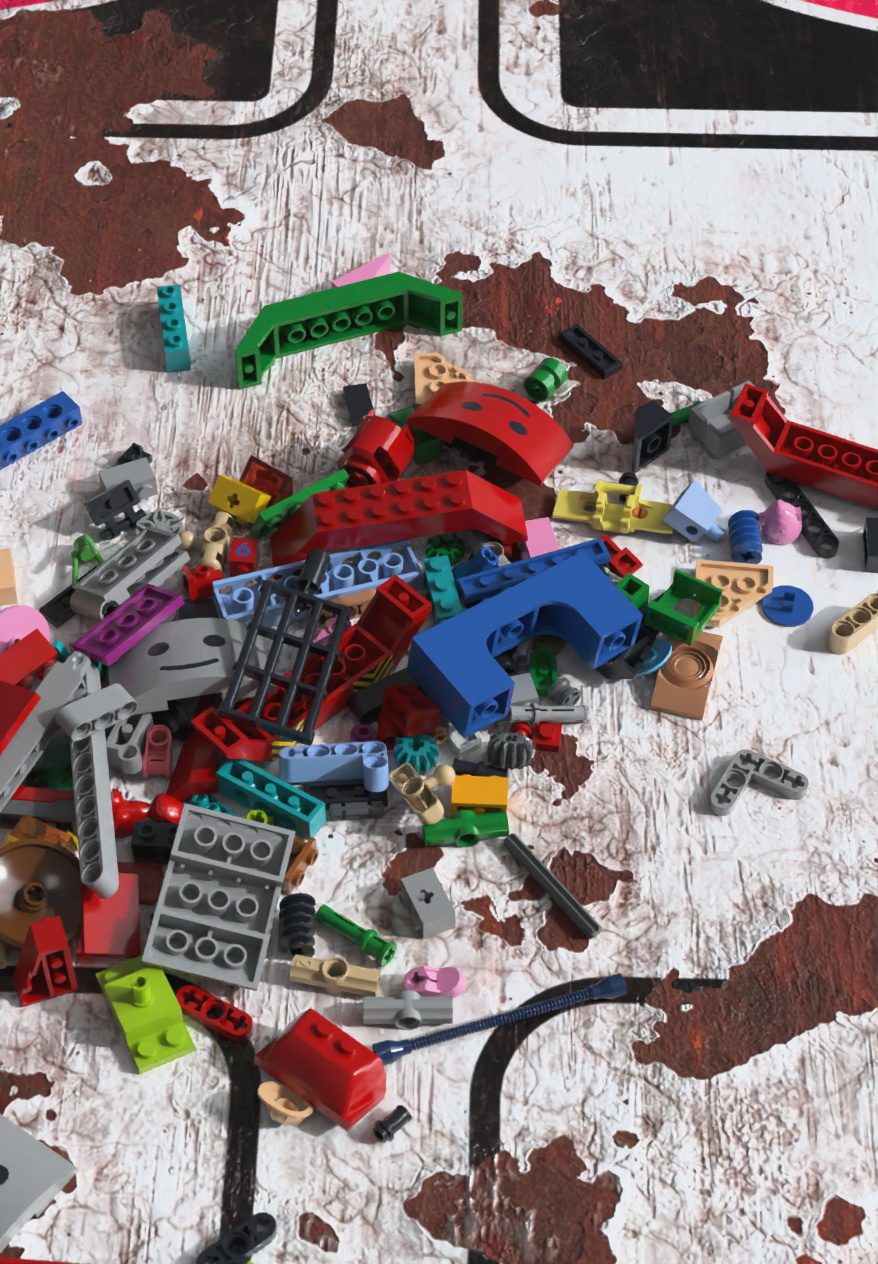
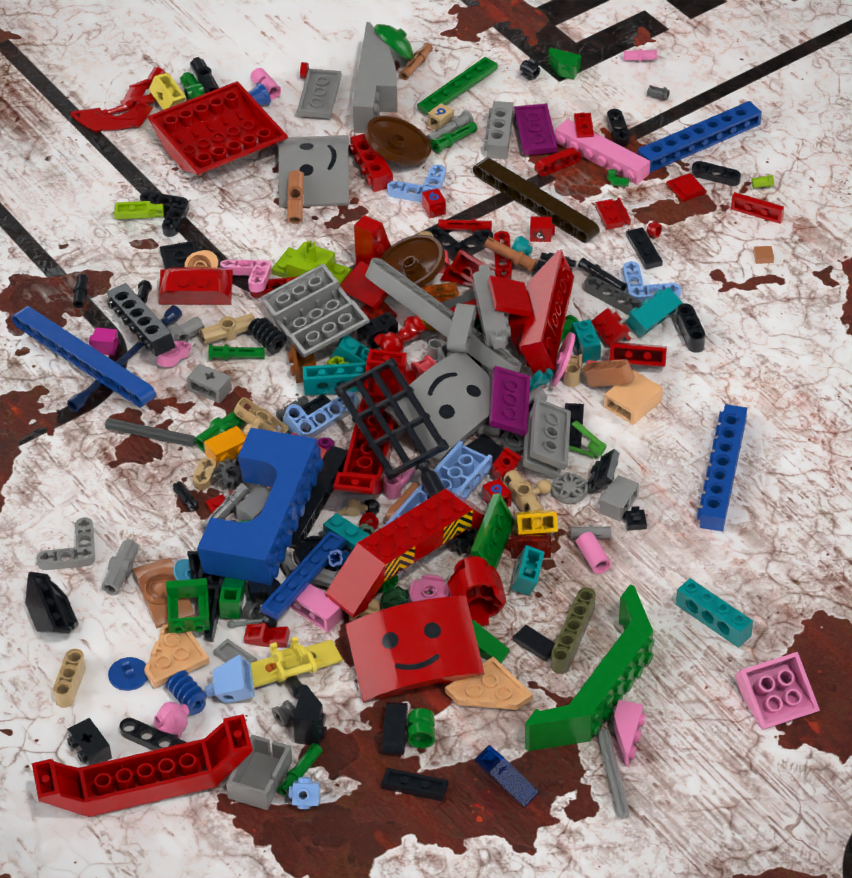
camera: 145 degrees right, 5 degrees down
none -> blue beam [12,306,156,408]
none -> black wedge [25,572,79,634]
none -> black pin [73,274,88,308]
none -> dark pink brick [89,327,119,356]
none -> light grey piece [101,539,139,595]
none -> black brick [106,283,175,357]
none -> black tile [159,241,197,269]
none -> black axle [173,481,199,512]
none -> tan beam [193,457,216,490]
none -> light grey tile [213,638,257,663]
none -> bright pink beam [220,260,272,292]
none -> dark grey wheel [272,700,295,726]
none -> nougat piece [287,170,304,224]
none -> light blue brick [289,777,321,809]
none -> black beam [382,702,408,755]
none -> clear blue slope [475,745,540,808]
none -> teal brick [511,545,545,596]
none -> olive beam [551,587,596,674]
none -> light grey pin [571,525,611,539]
none -> bright pink pin [576,532,611,574]
none -> light grey axle [598,729,630,819]
none -> bright pink slope [734,652,820,730]

